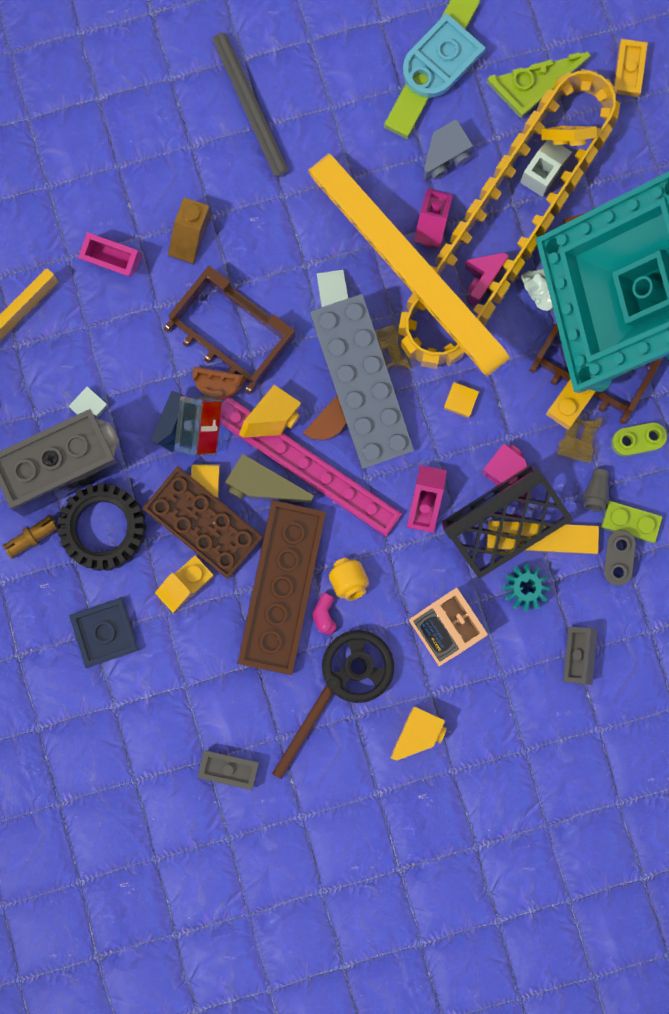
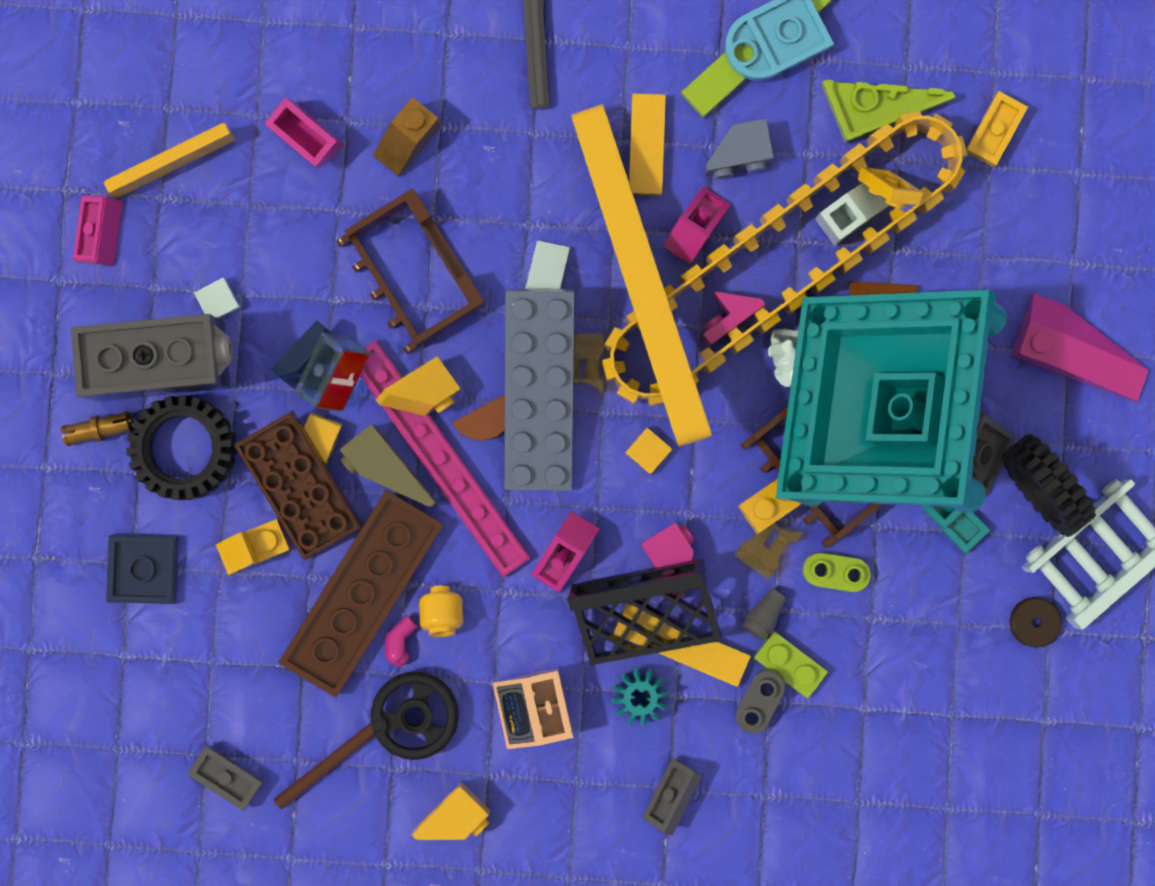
camera: 20 degrees right, 5 degrees up
dark orange tile [192,367,246,400] -> none
none -> yellow tile [629,94,666,196]

